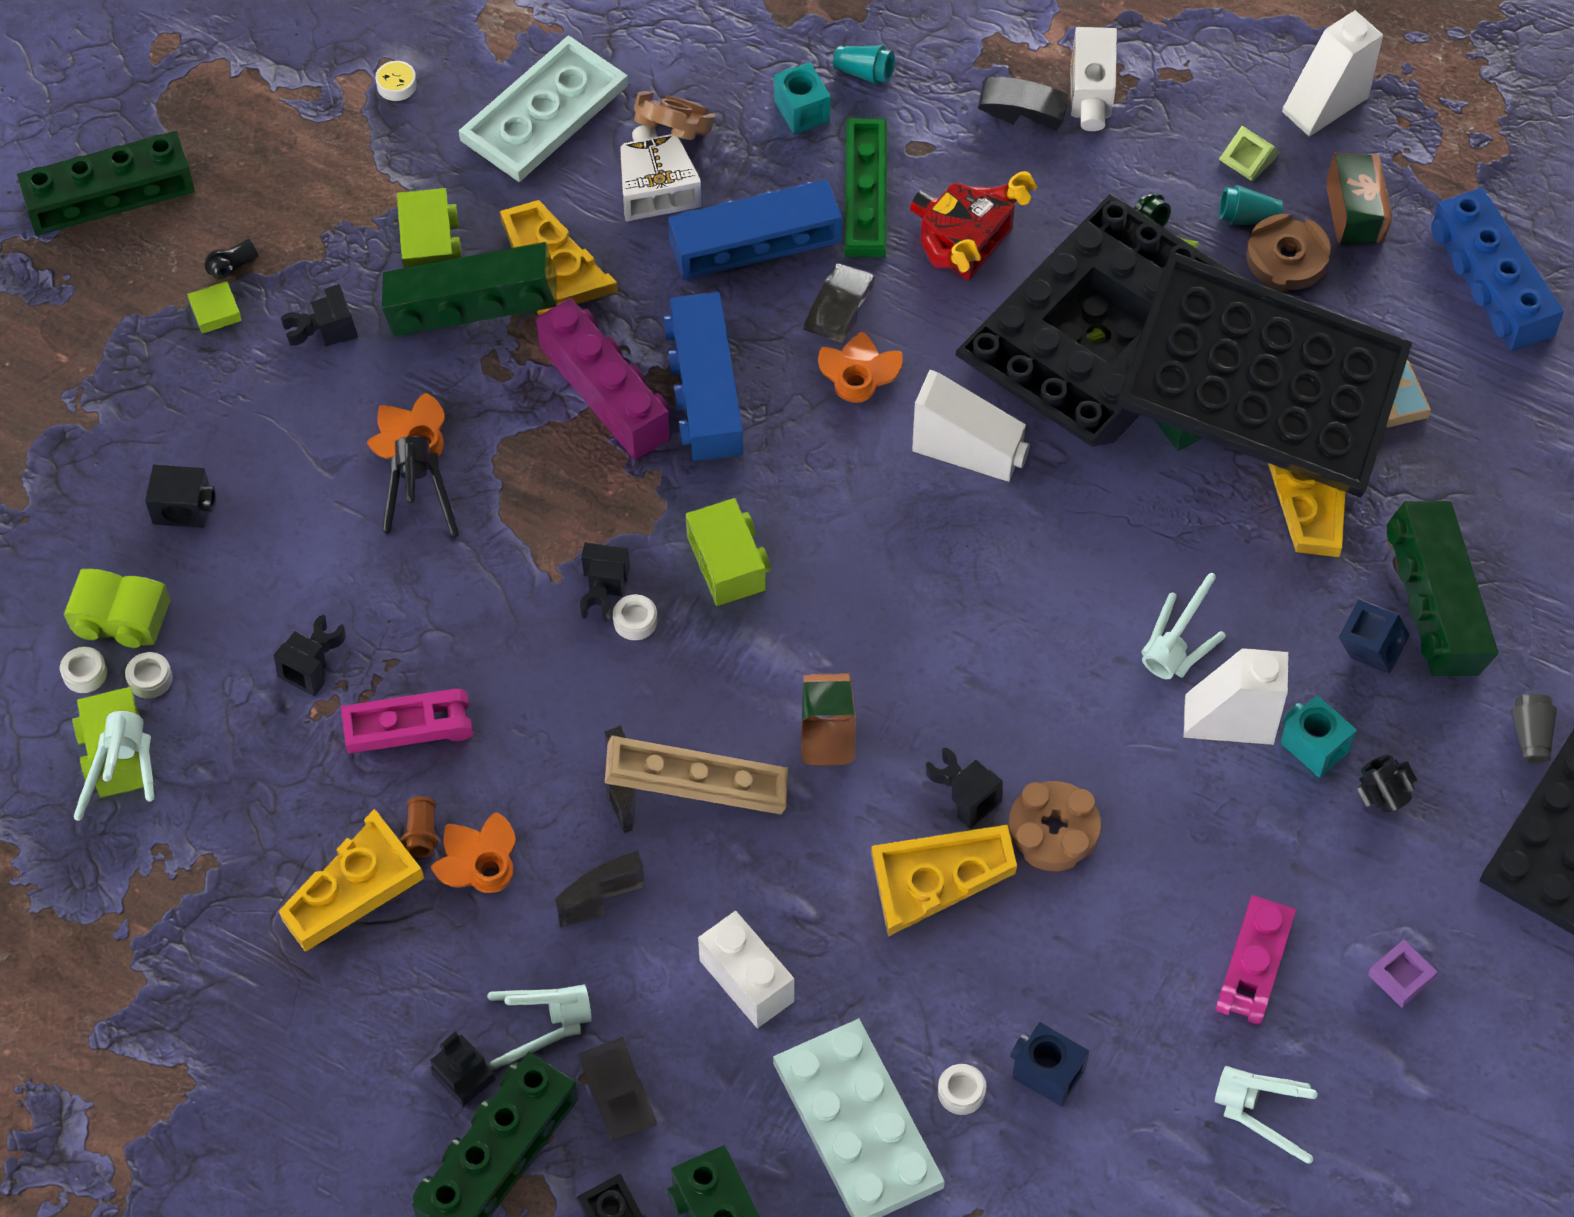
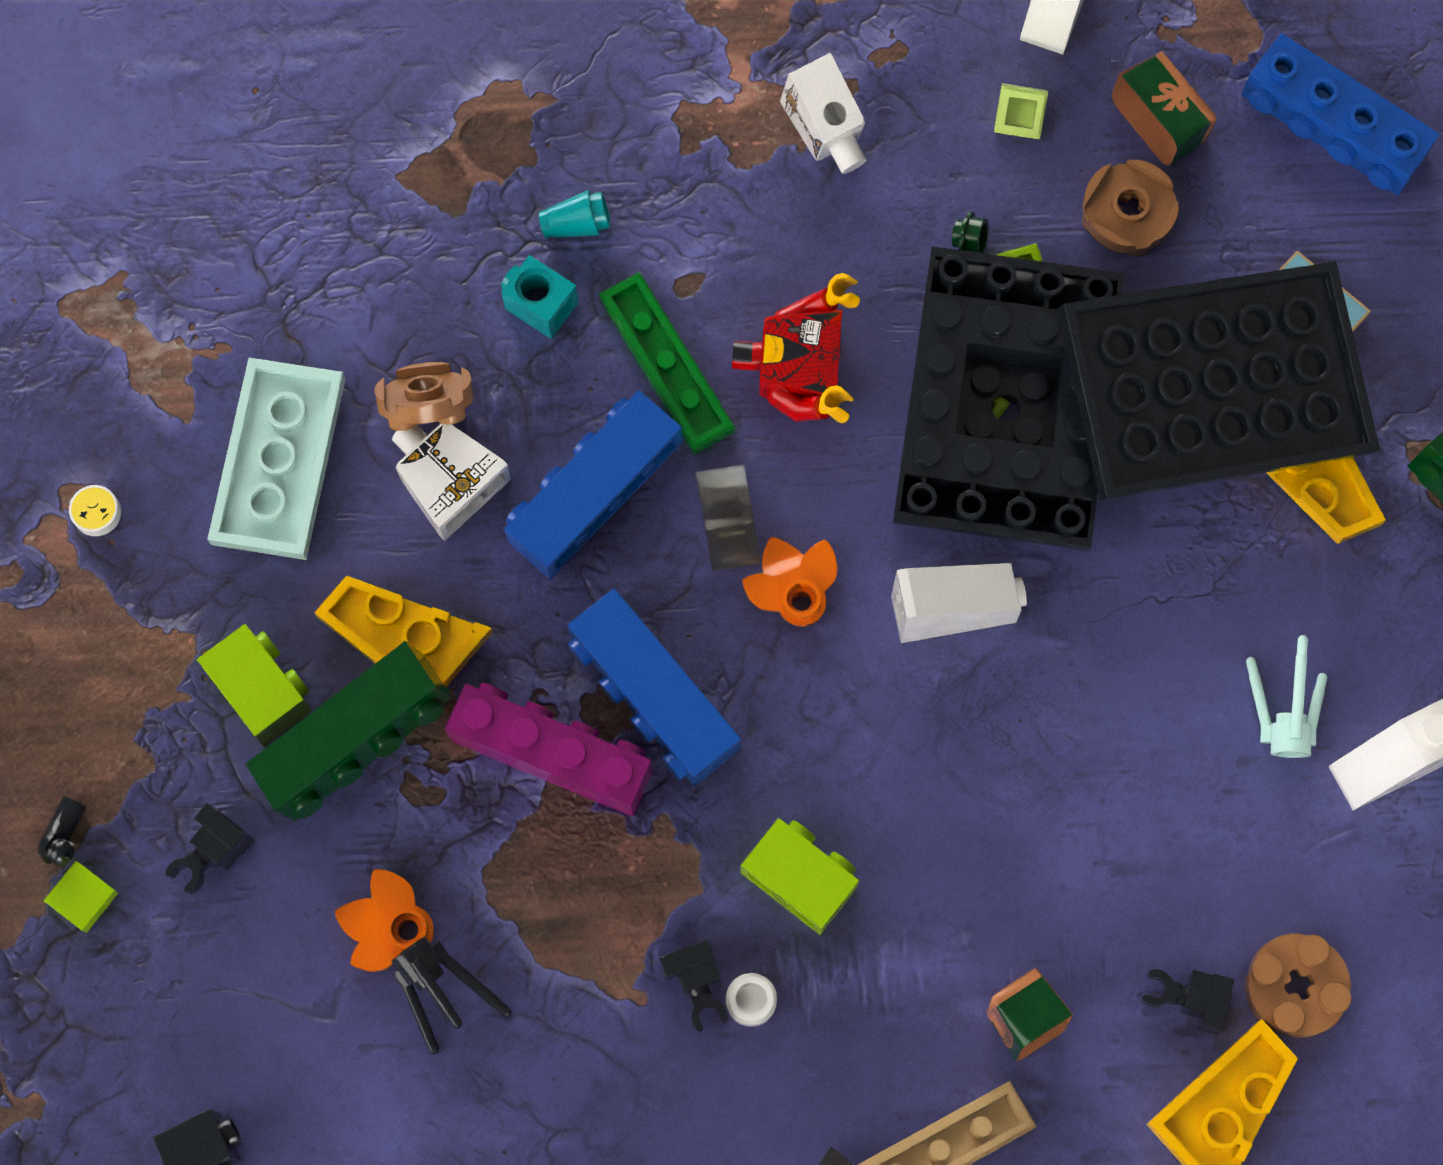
camera: 30 degrees left, 15 degrees up
black slope [978,77,1069,131] -> none
teal cone [1219,185,1283,225] -> none

